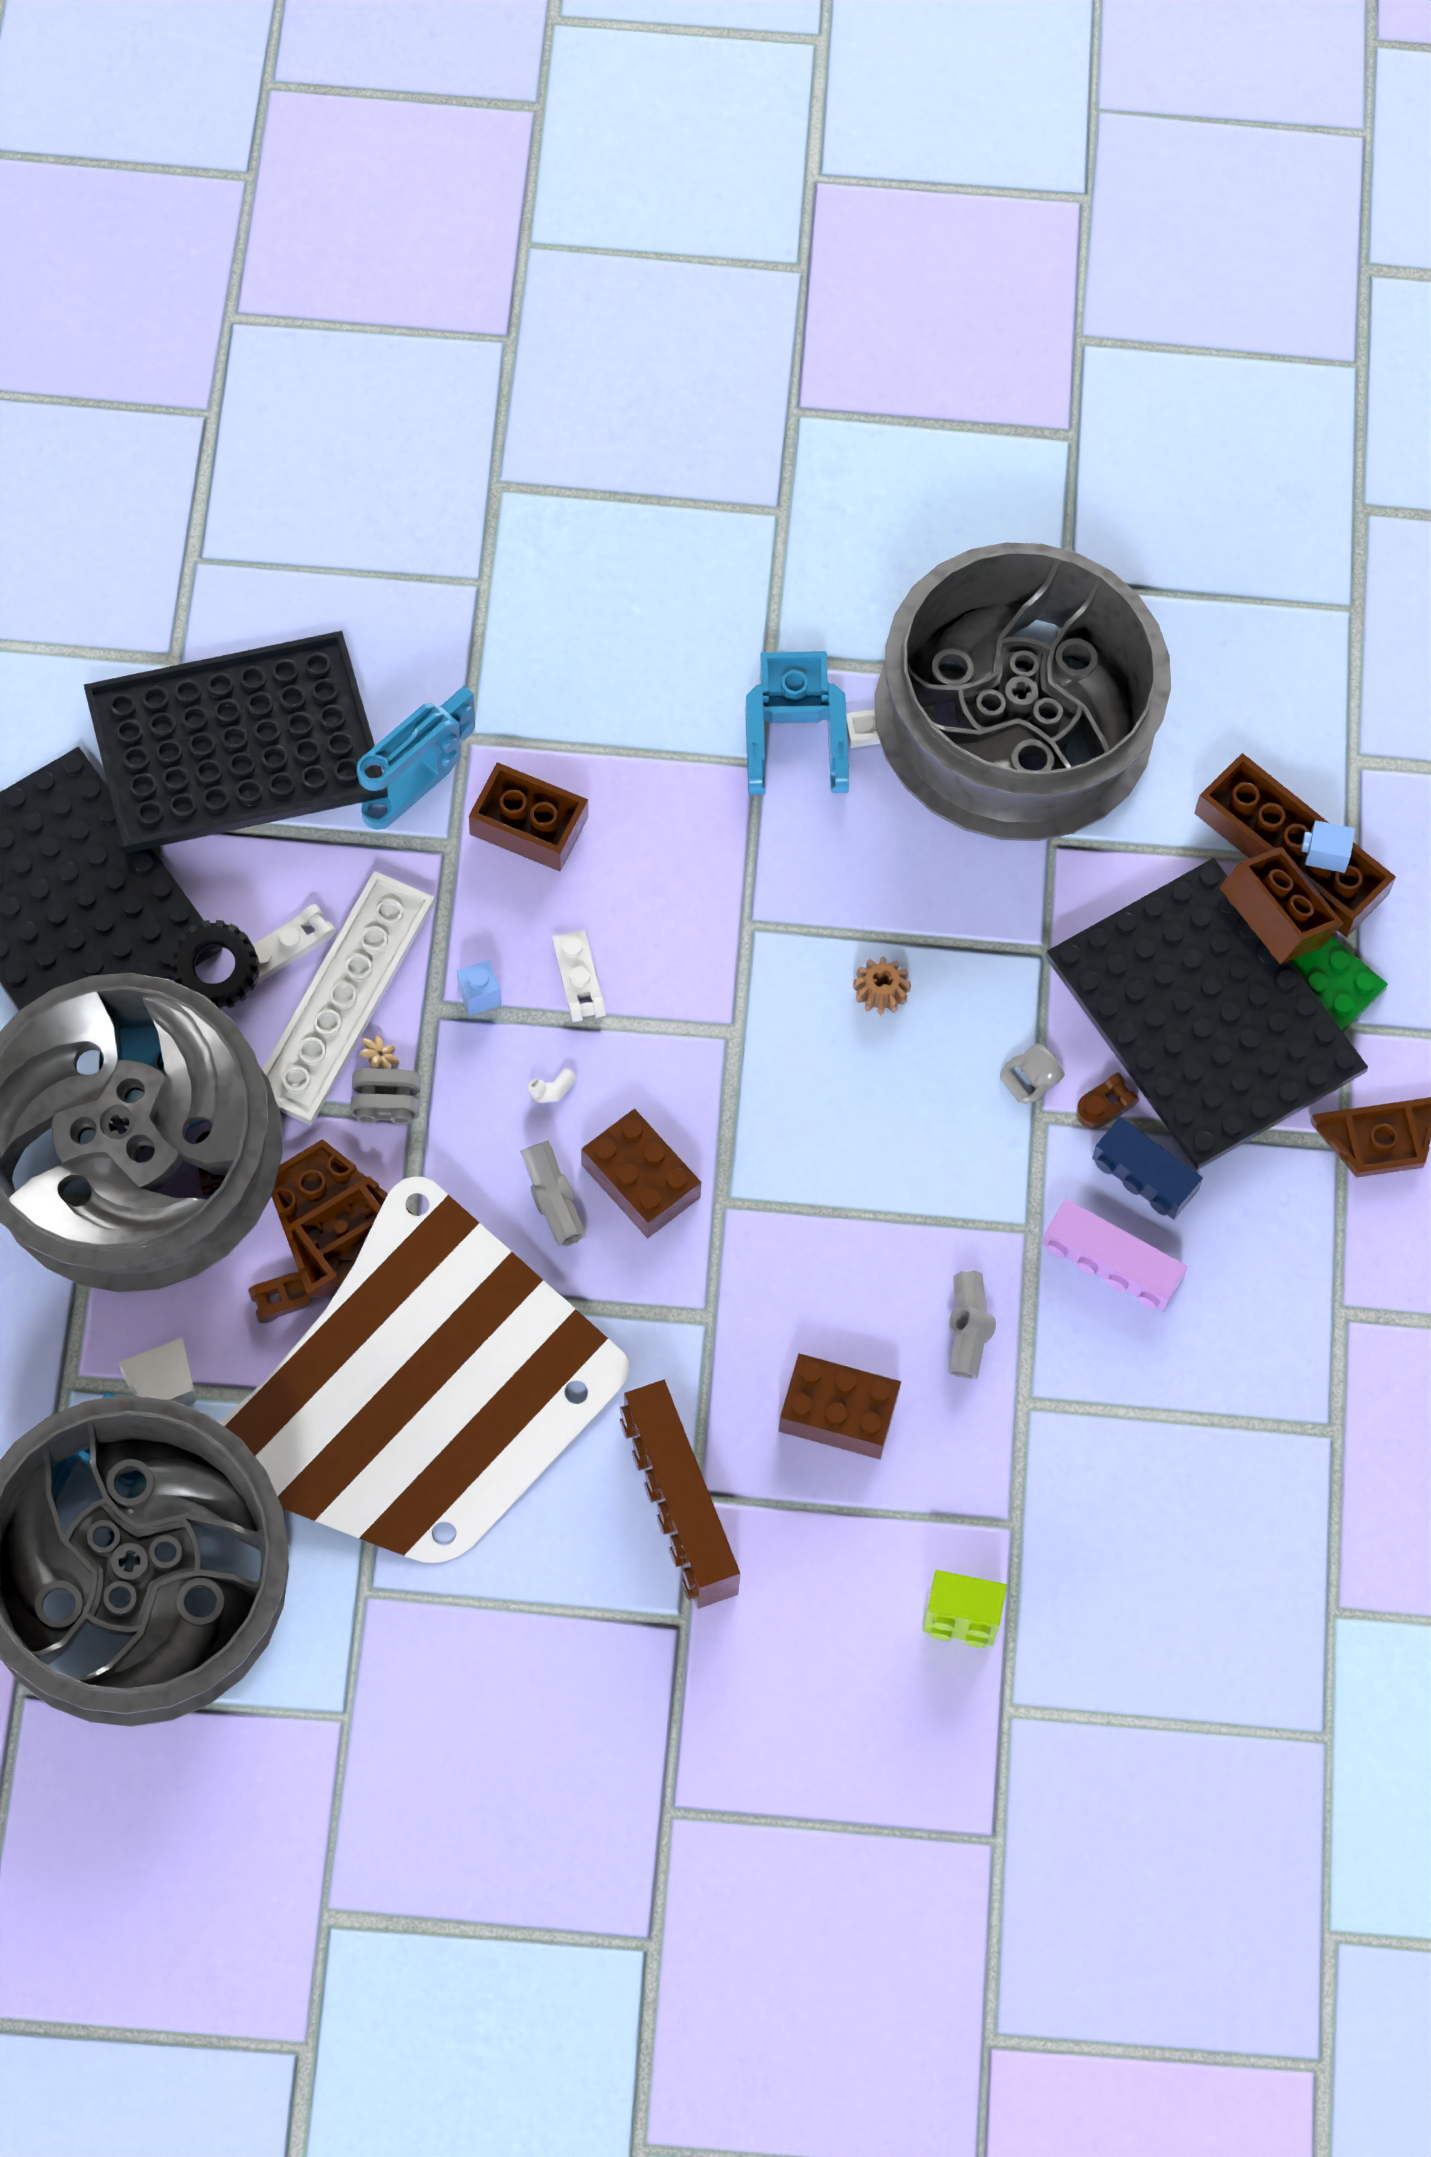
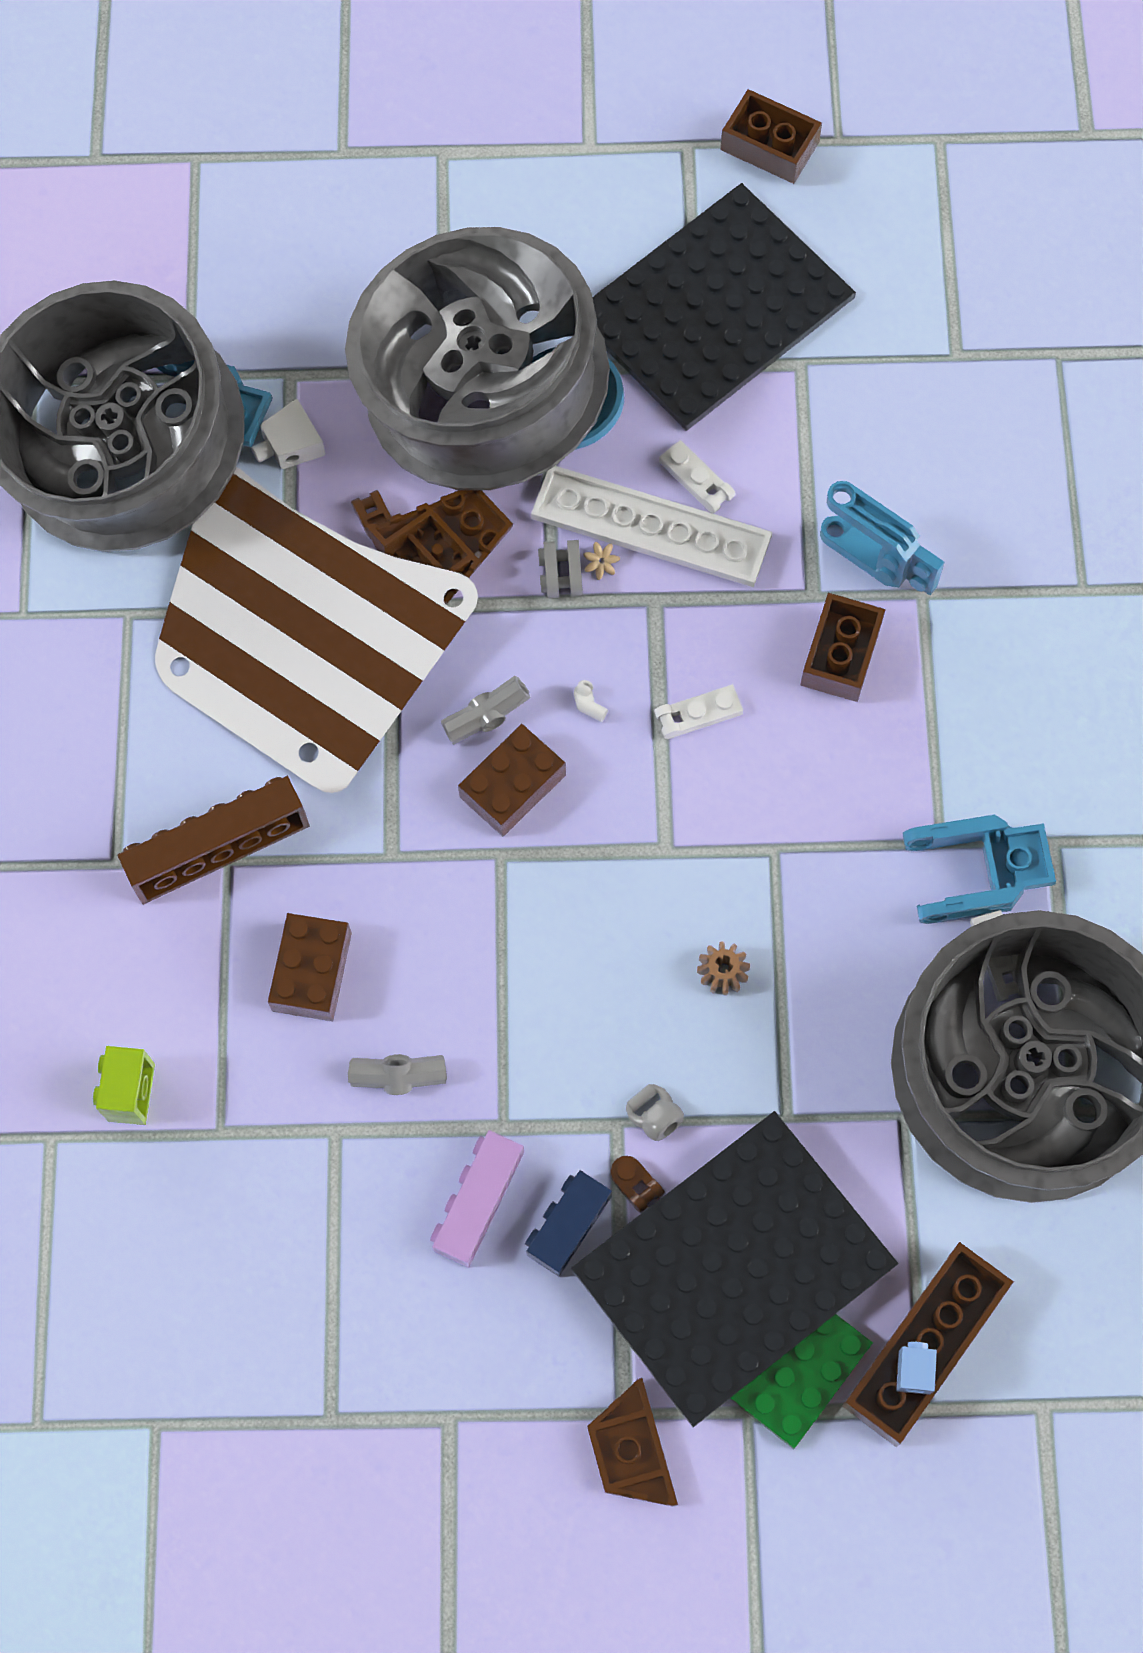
camera: 90 degrees right, 5 degrees up
black plate [83,631,388,854] -> none
black tyre [170,920,259,1010] -> none
light blue brick [457,960,501,1016] -> none
reddish brown brick [1219,847,1343,964] -> none

